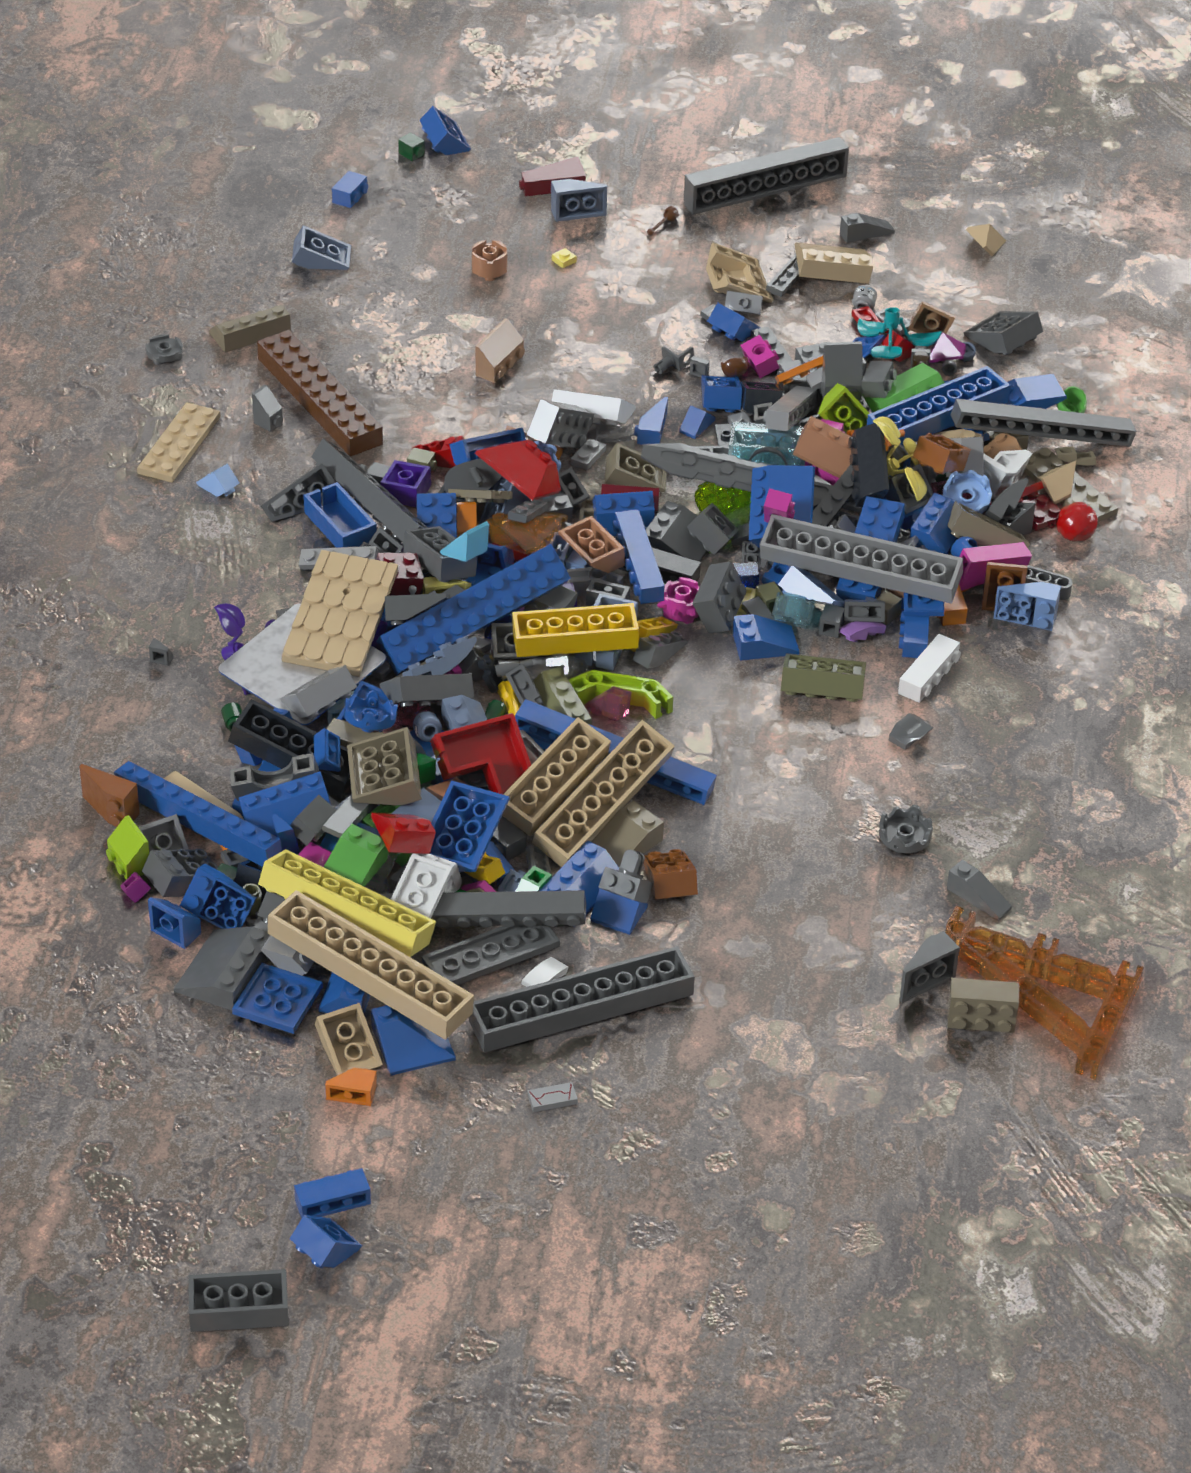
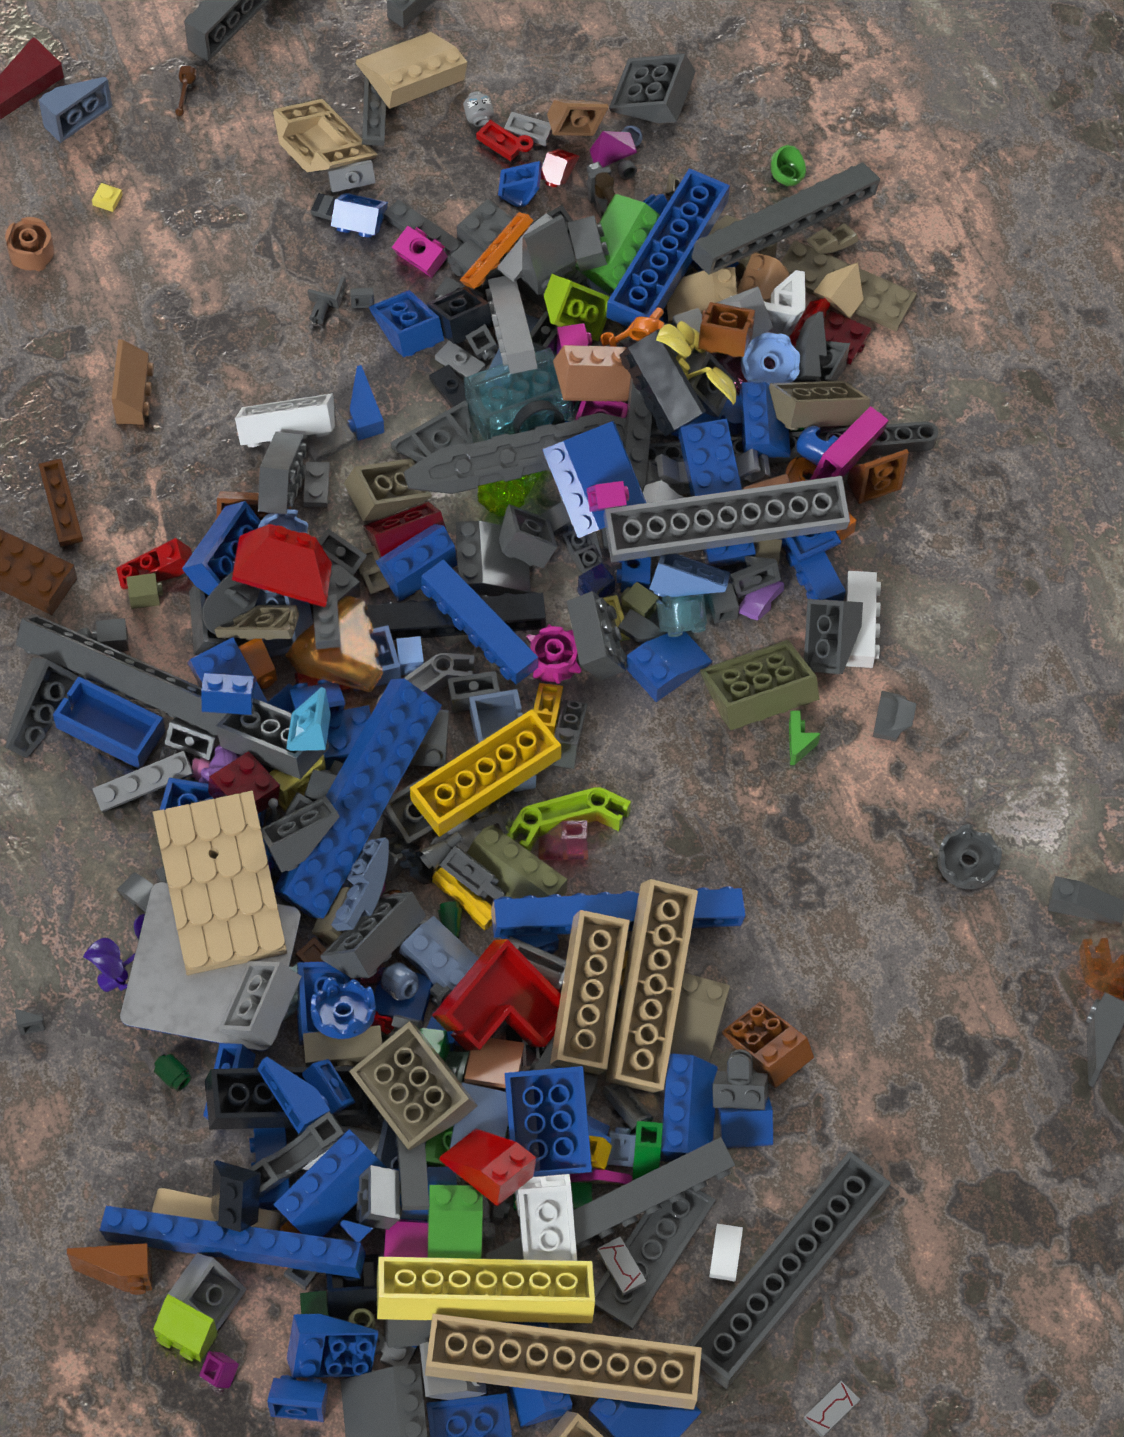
camera: 30 degrees left, 20 degrees up
dark grey slope [142,849,218,897] -> none
dark purple slope [380,460,432,507] -> none
nougat slope [558,516,625,573] -> none
slope [679,405,716,439] -> none
reddish brown hair [721,356,749,377] -> none
teal plant [857,307,942,359] -> none
medium blue slope [994,582,1061,631] -> none
slope [1007,374,1067,409] -> none
red piece [1057,502,1098,542] -> none
none -> reddish brown plate [38,458,83,547]
none -> blue slope [201,673,256,715]
none -> black slope [211,1160,261,1232]
none -> blue slope [257,1057,331,1134]
none -> light grey tile [597,1237,646,1296]
none -> bright green slope [789,711,820,765]
none -> dark grey slope [804,599,863,674]

